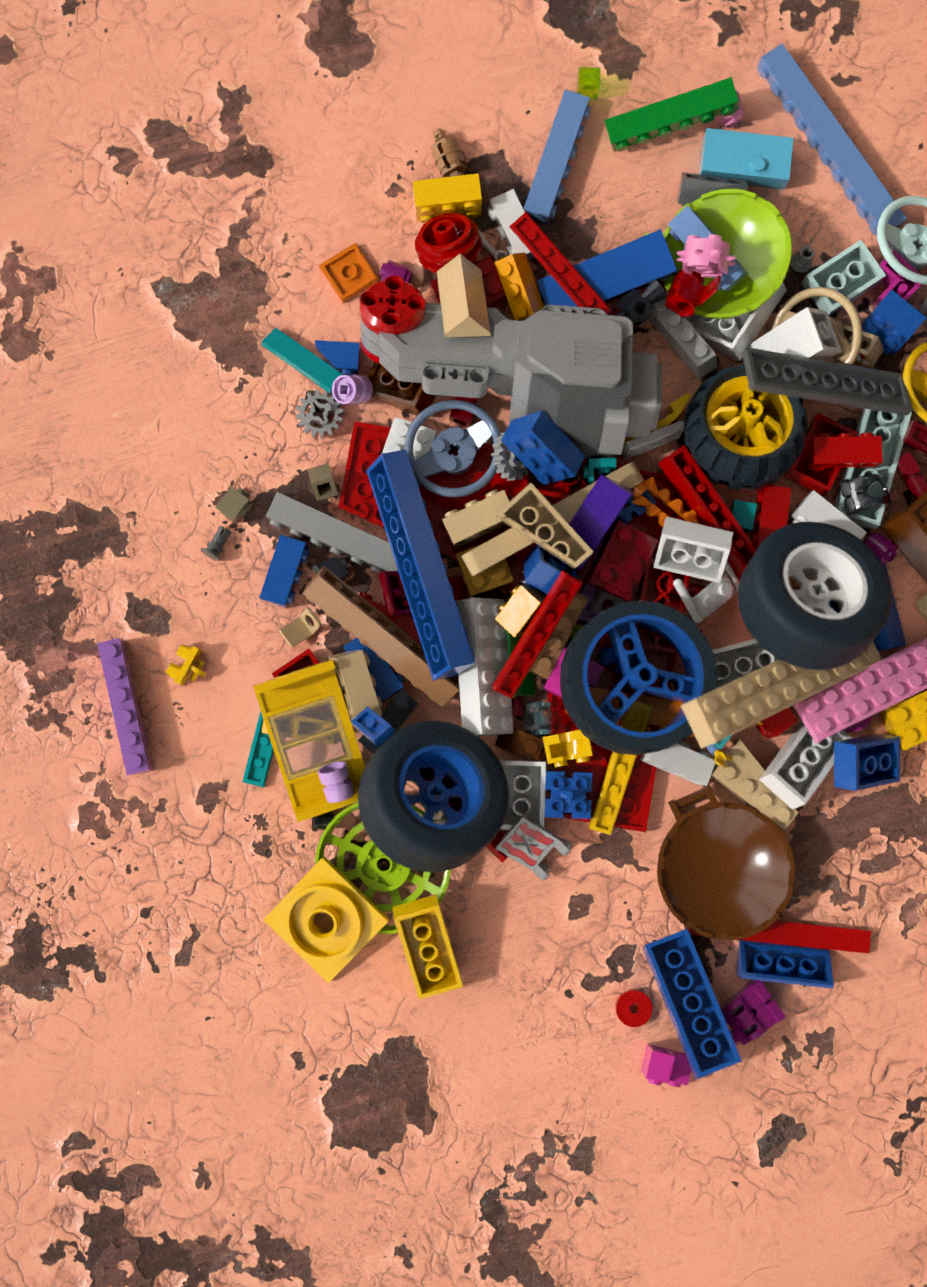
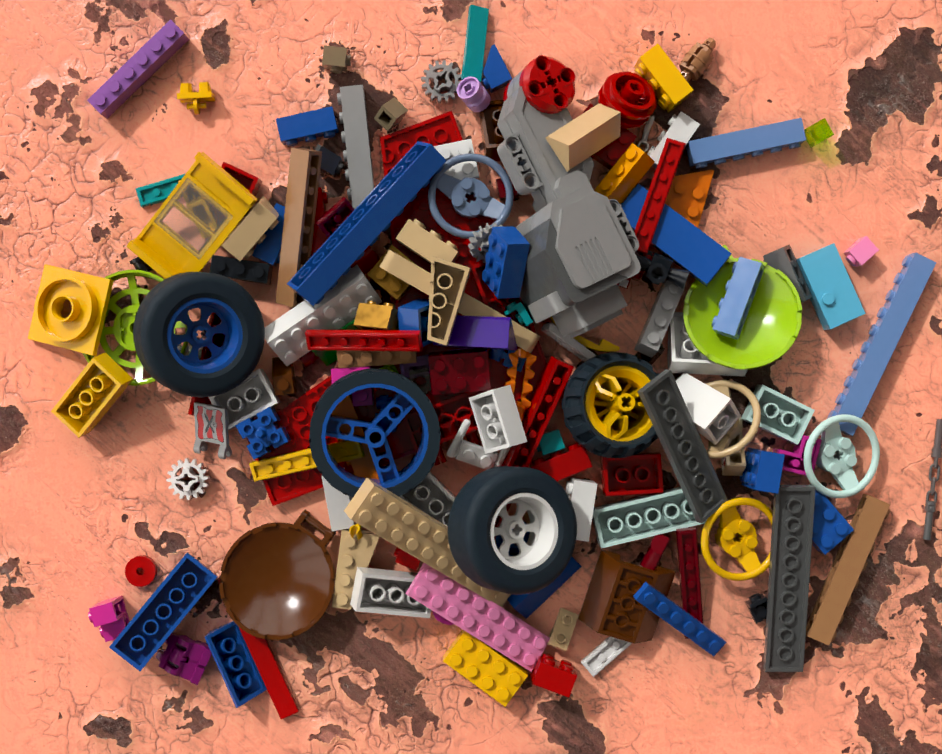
camera: 65 degrees right, 5 degrees up
dark grey pin [201,525,232,561] -> none
tan bracket [279,607,322,648] -> none
lavender wheel [318,761,355,803] -> none
orange tile [319,243,379,303] -> none
blue plate [351,707,395,747] -> none
magenta brick [379,260,413,283] -> none
clear light blue cylinder [523,702,553,736] -> none
yellow cylinder [543,730,592,767] -> none
green brick [604,77,739,152] -> none
red piece [664,269,722,317] -> none
bright pink brick [677,235,736,278] -> none
light grey pin [790,246,814,273] -> none
red brick [809,433,883,468] -> none
blue brick [834,734,900,791] -> none
black piece [839,474,891,516] -> none
magenta brick [864,532,897,564] -> none
none -> white gear [166,458,210,500]
none -> orange wing [665,169,714,228]

